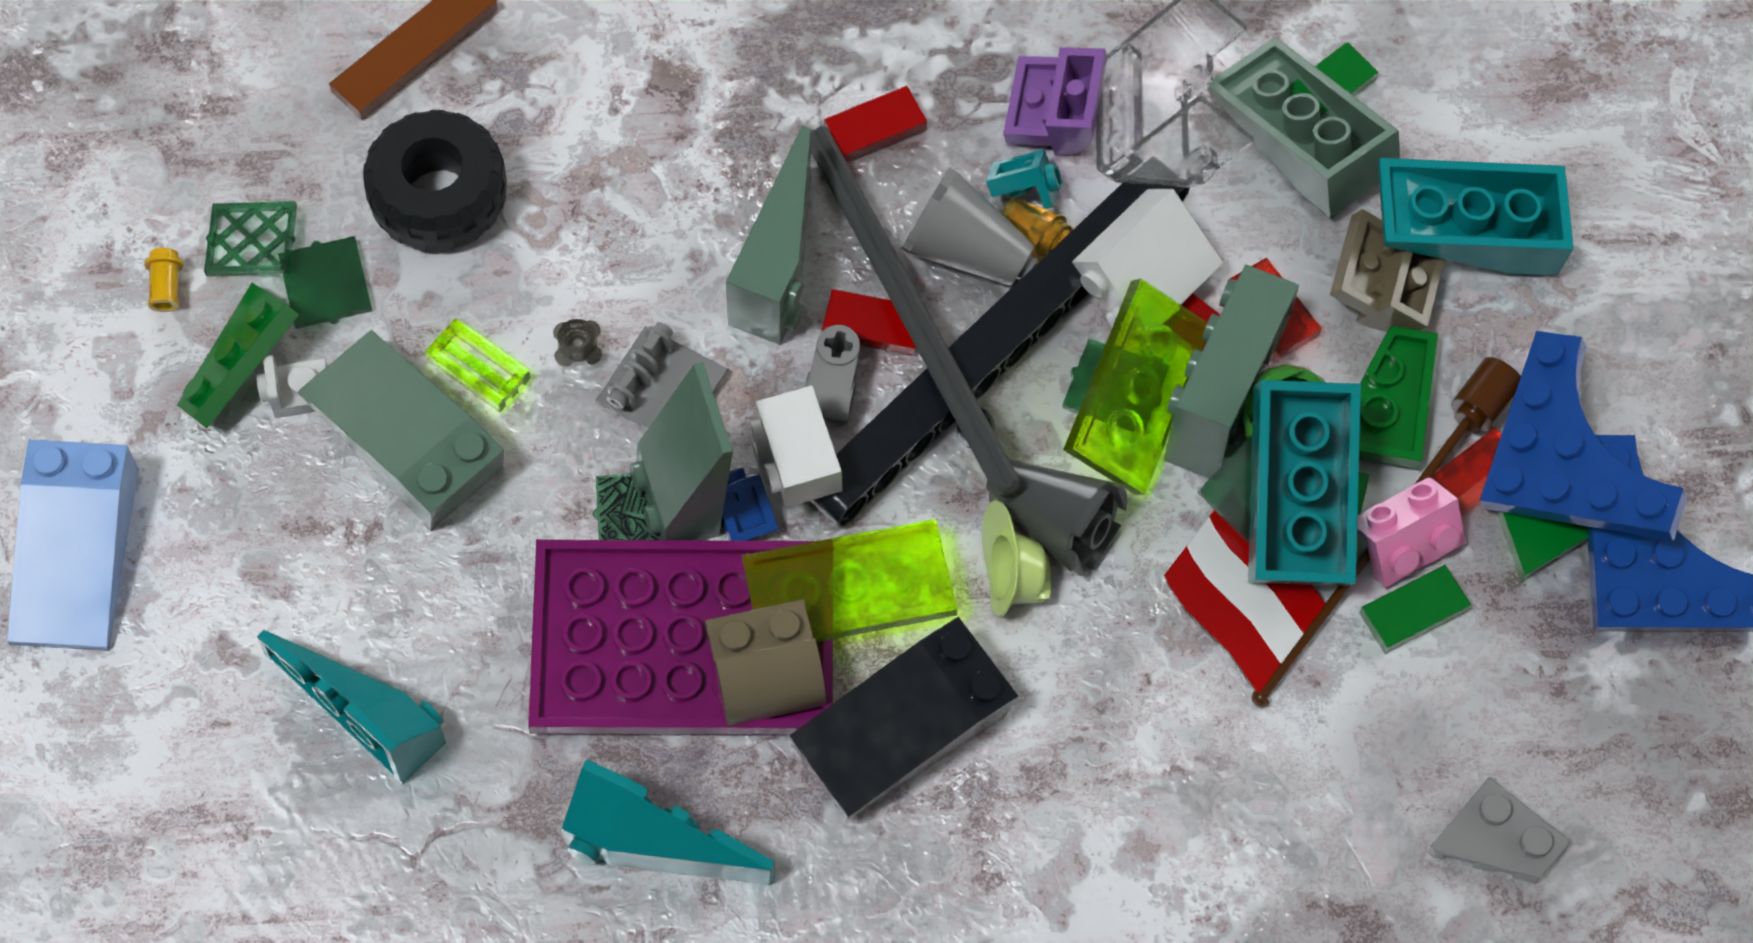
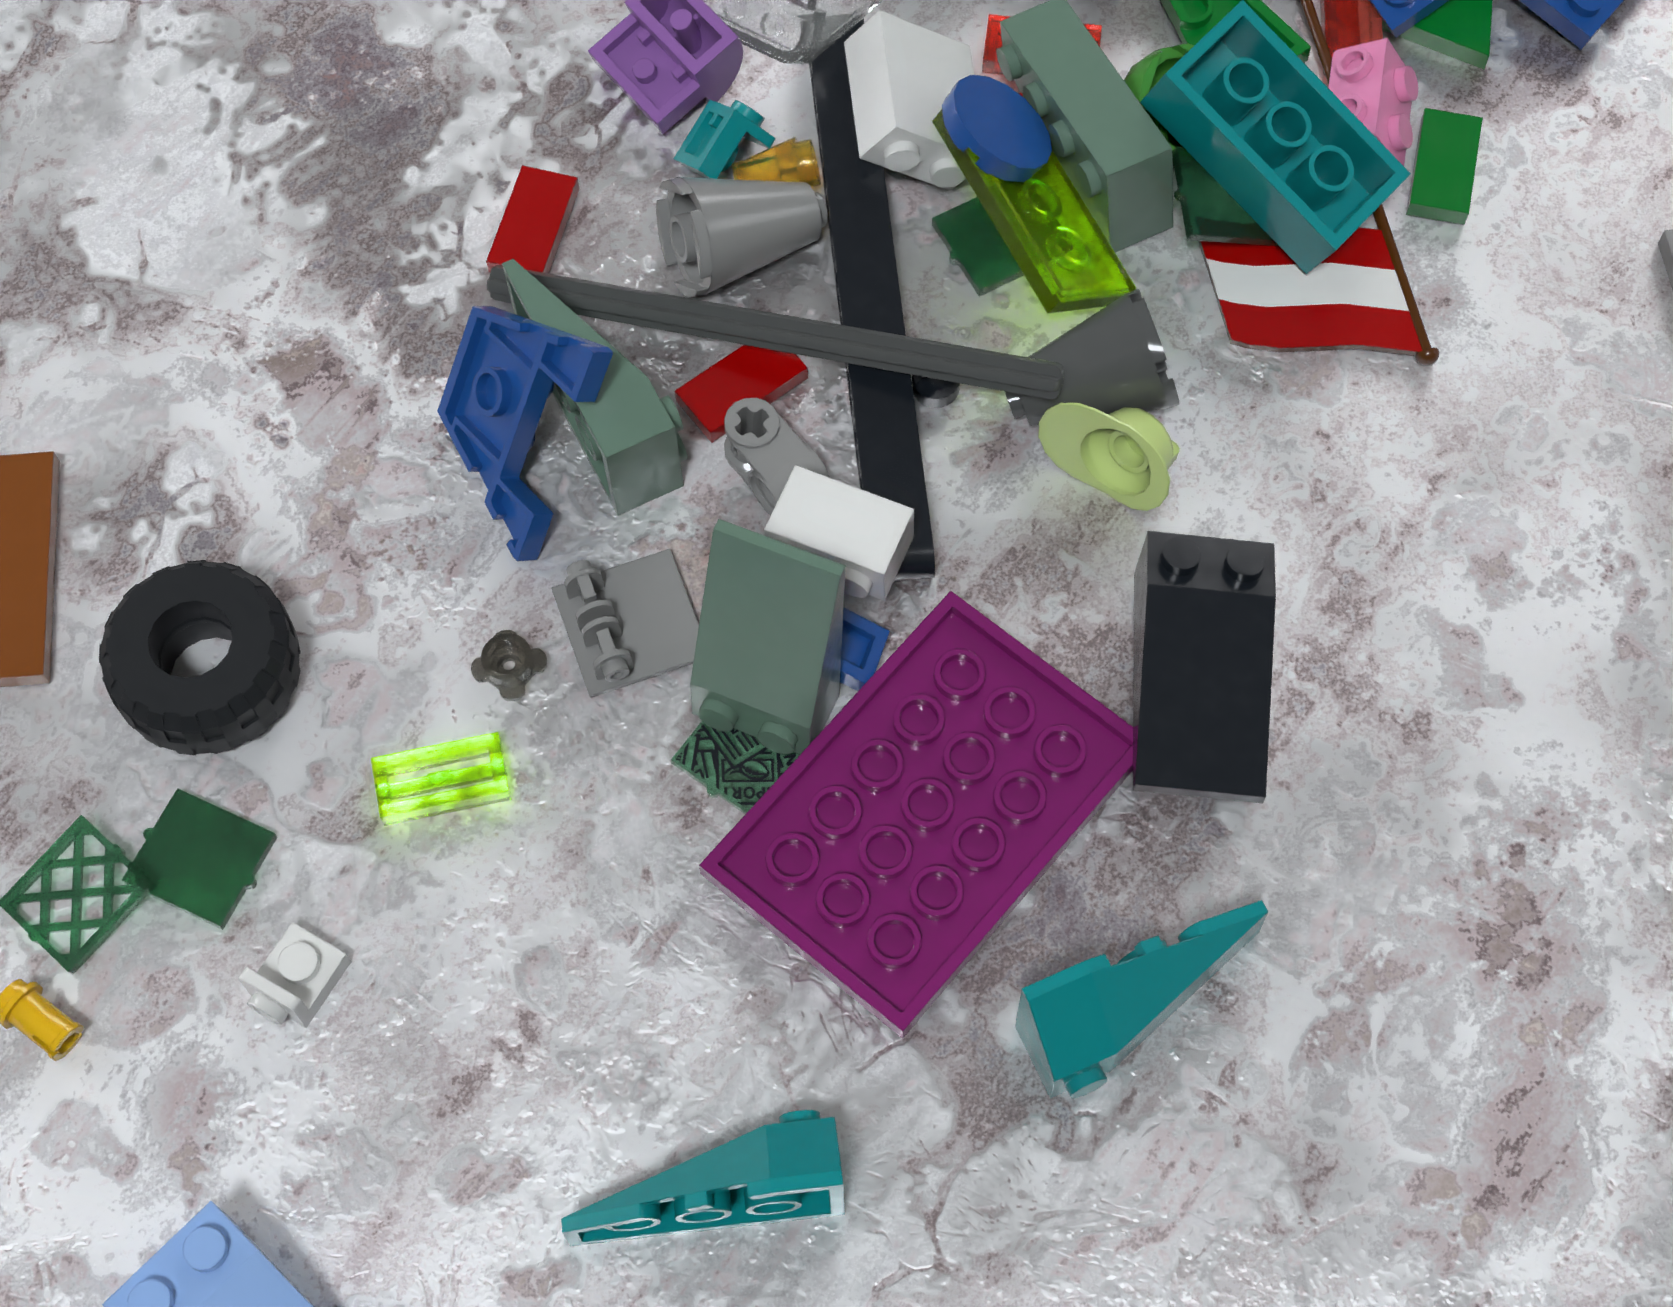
camera: 45 degrees left, 0 degrees up
green wing [177,283,299,428] -> none
sand green slope [298,330,504,530] -> none
dark tan brick [705,599,826,727] -> none
clear neon green tile [742,519,958,642] -> none
none -> blue wing [437,306,613,561]
none -> blue tile [942,75,1052,182]

